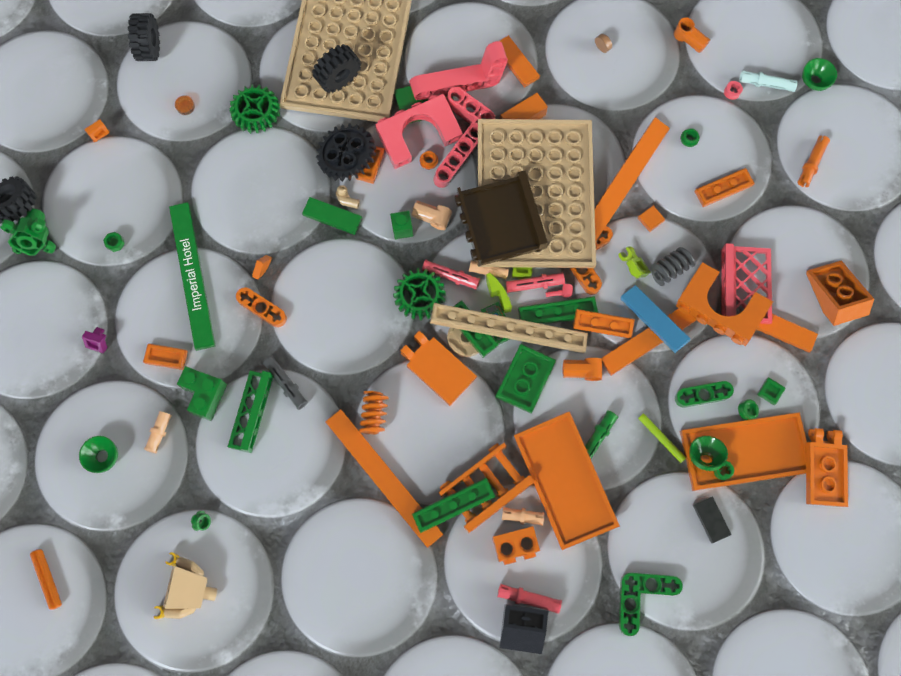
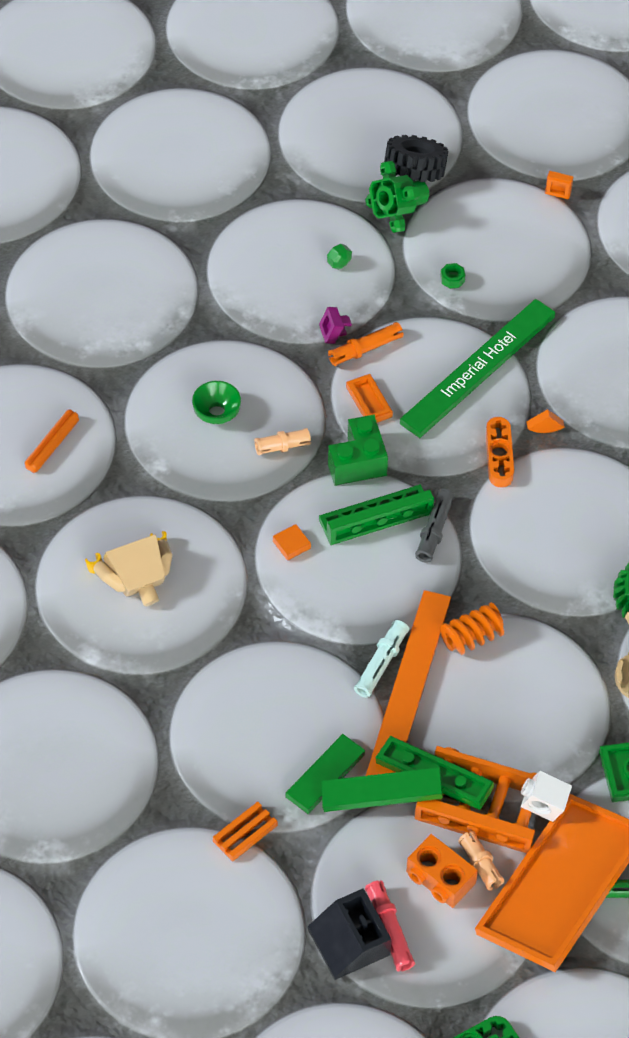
camera: 55 degrees right, 20 degrees down
green plate [191,511,211,531] -> none
orange tile [400,331,477,406] -> none
none -> orange tile [213,801,278,862]
none -> orange tile [273,524,311,561]
none -> green tile [285,734,365,814]
none -> green tile [321,767,443,812]
none -> green tile [327,244,352,270]
none -> orange pin [328,322,404,366]
none -> light aqua pin [354,620,409,698]
none -> white brick [521,771,572,822]

